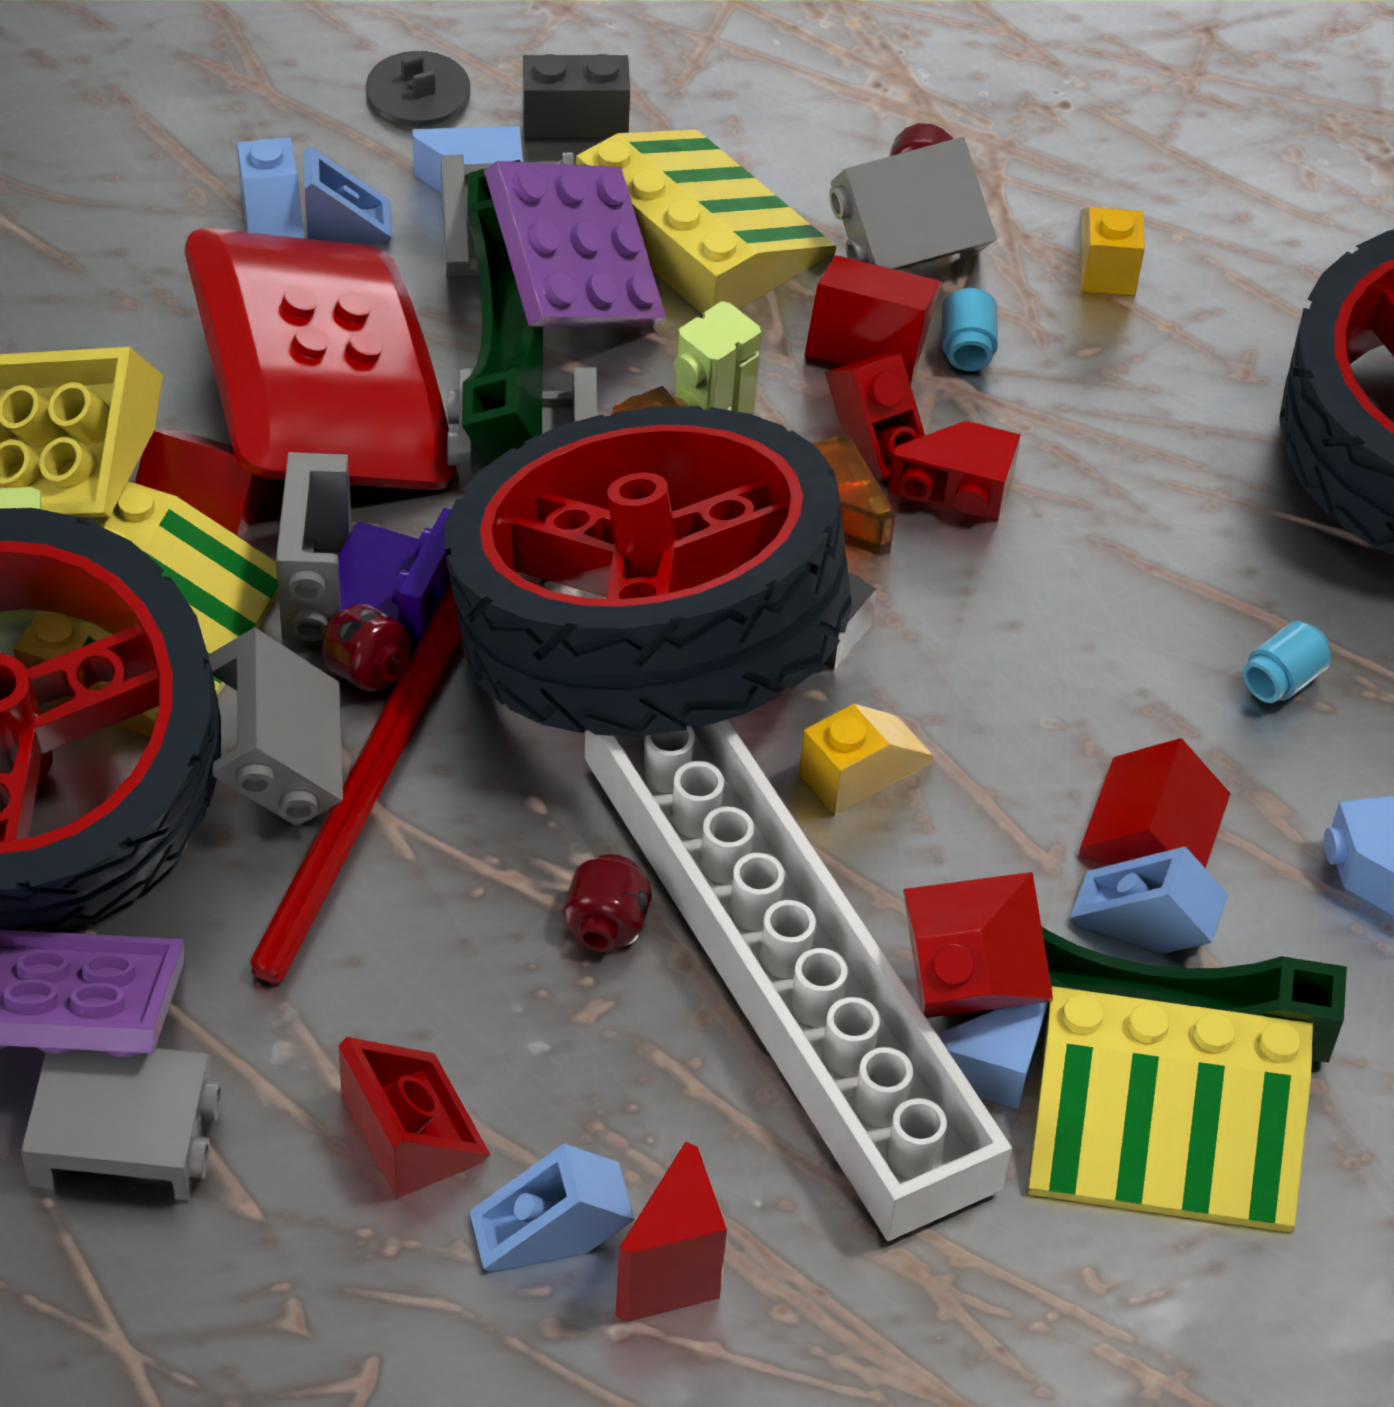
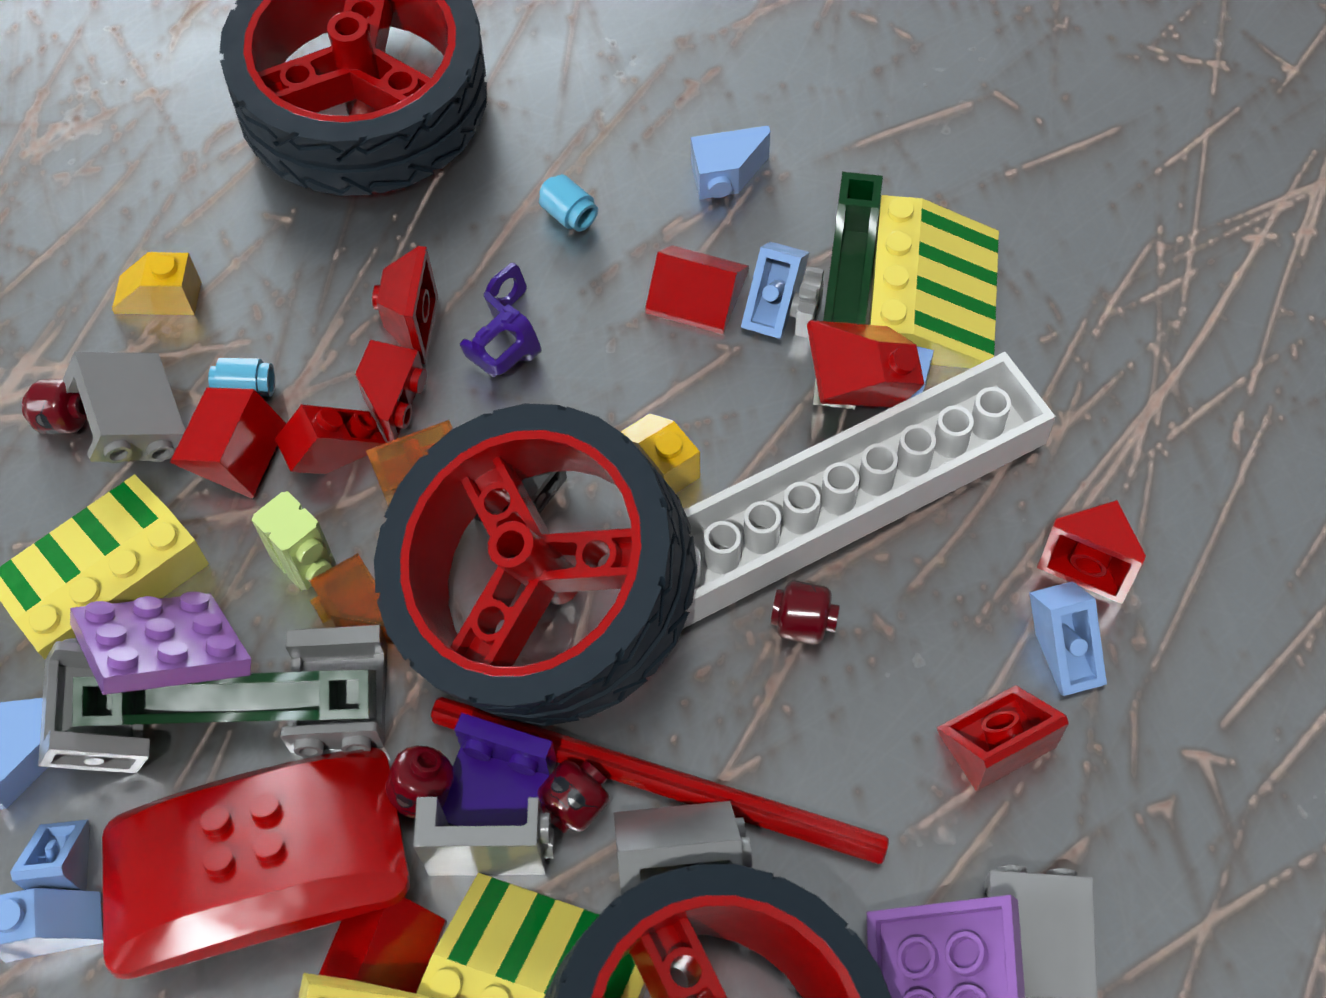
camera: 85 degrees left, 10 degrees up
none -> red slope [372,246,438,364]
none -> dark red head [386,745,454,818]
none -> dark purple piece [459,263,542,377]
none -> light grey plate [790,266,824,338]

